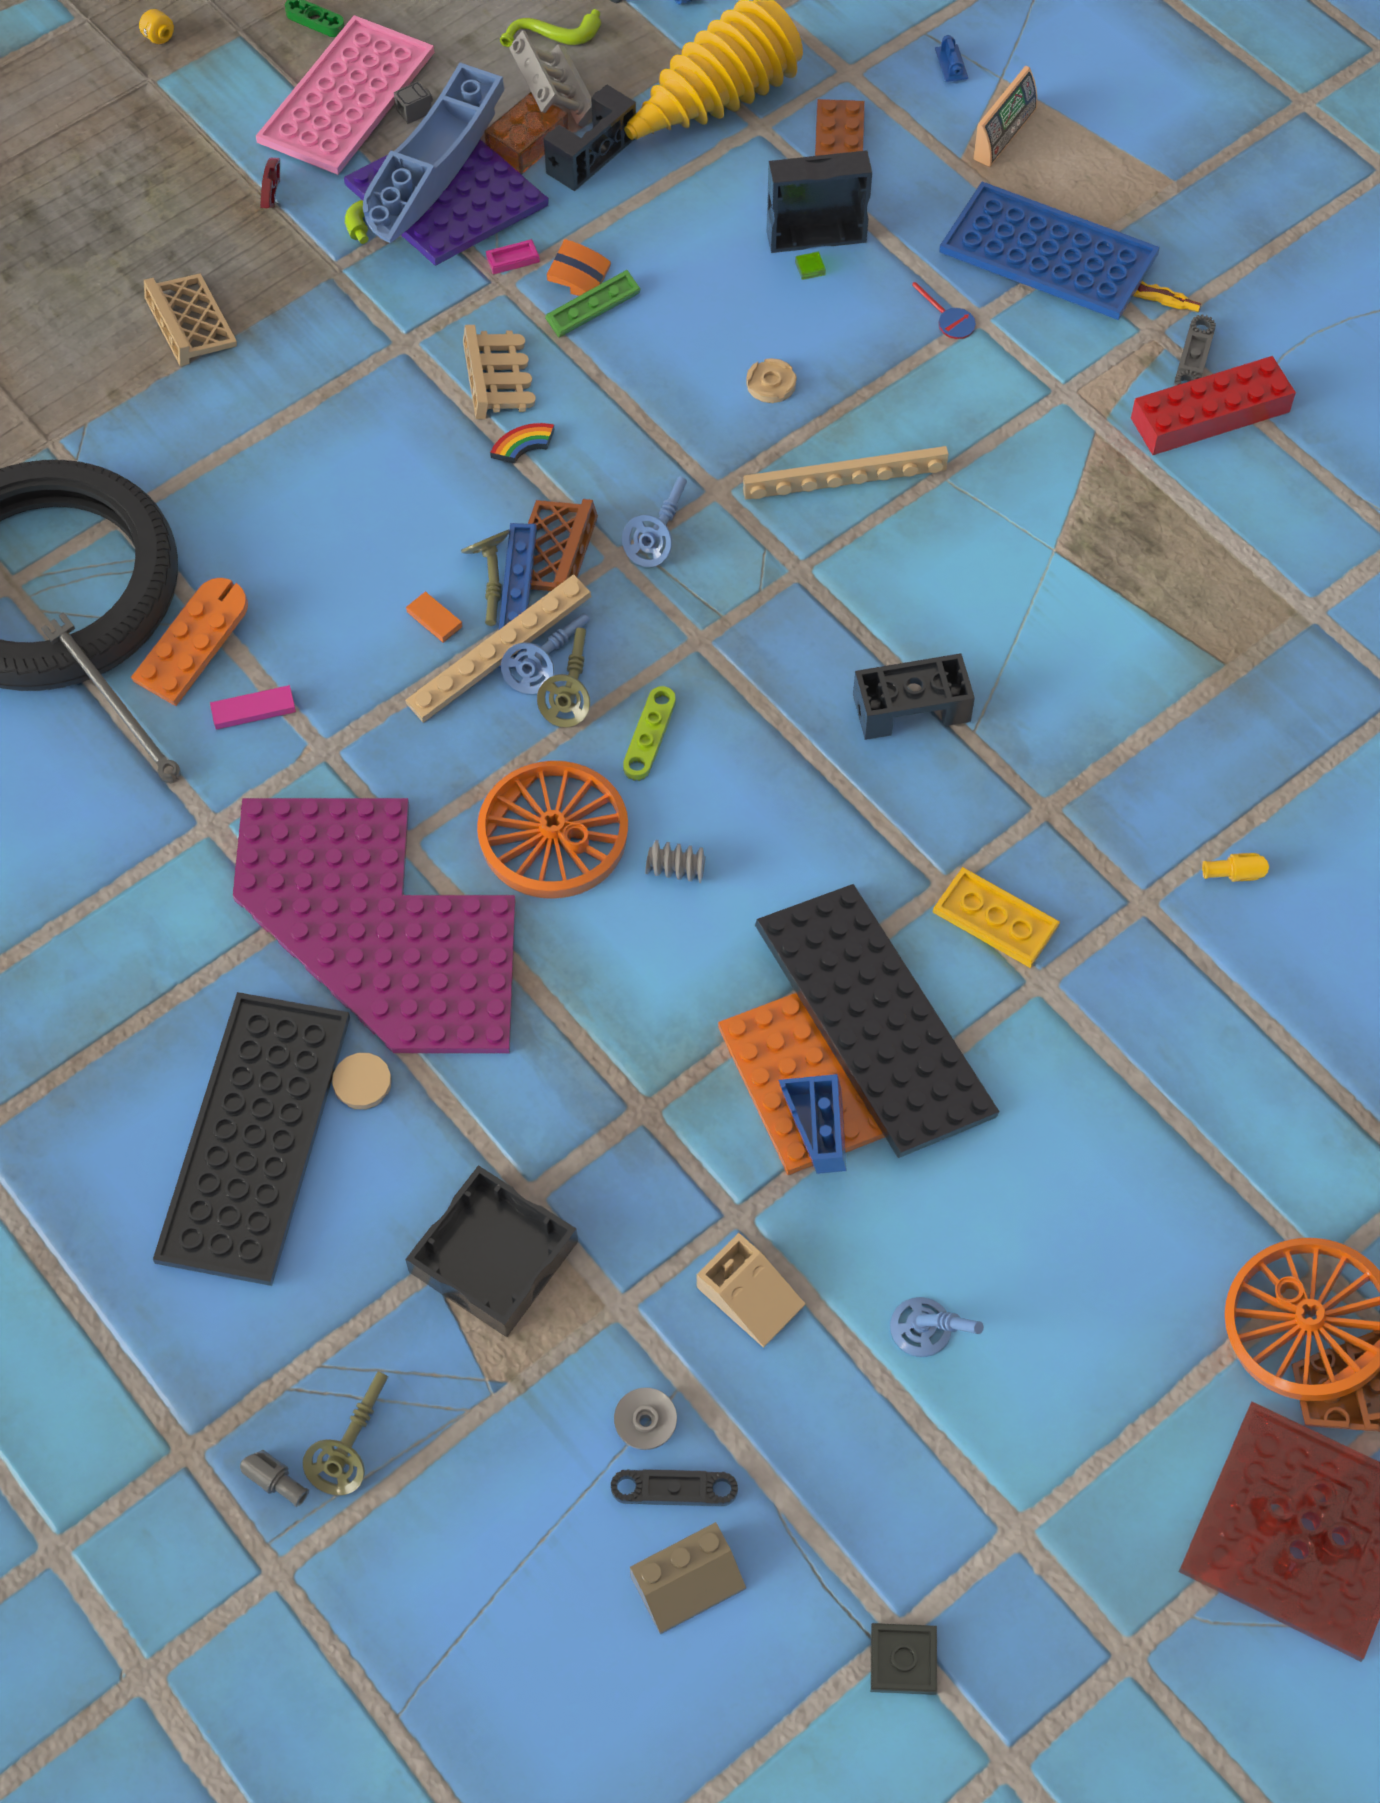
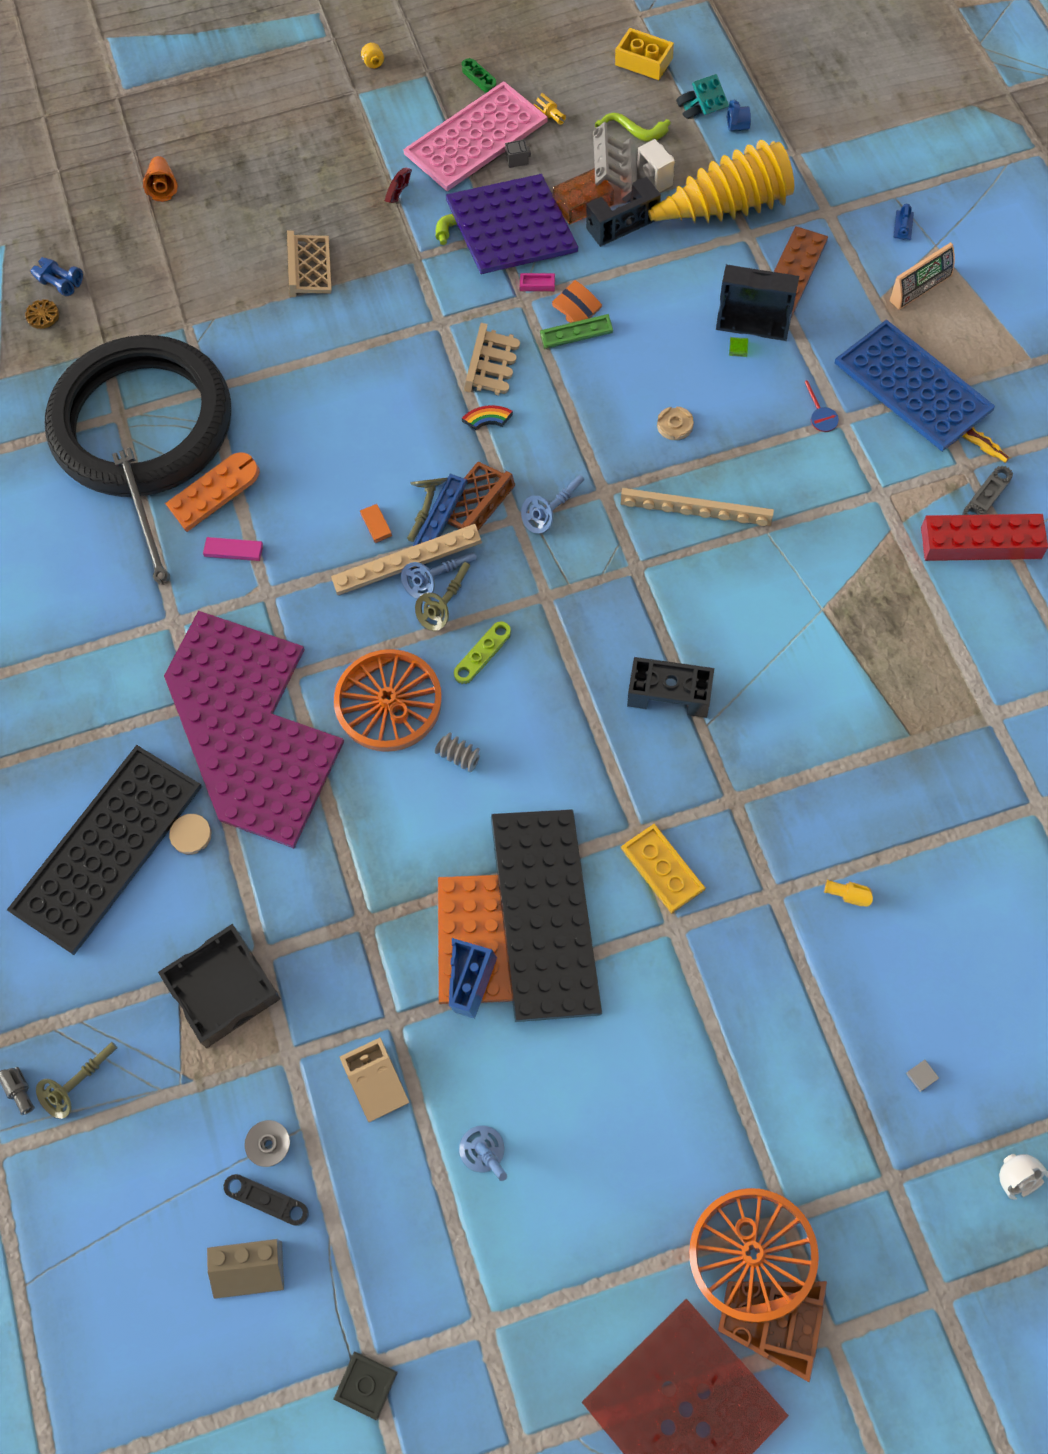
camera: 25 degrees right, 5 degrees up
medium blue slope [363,63,505,243] -> none
none -> yellow arm [533,93,566,125]
none -> white brick [637,139,675,193]

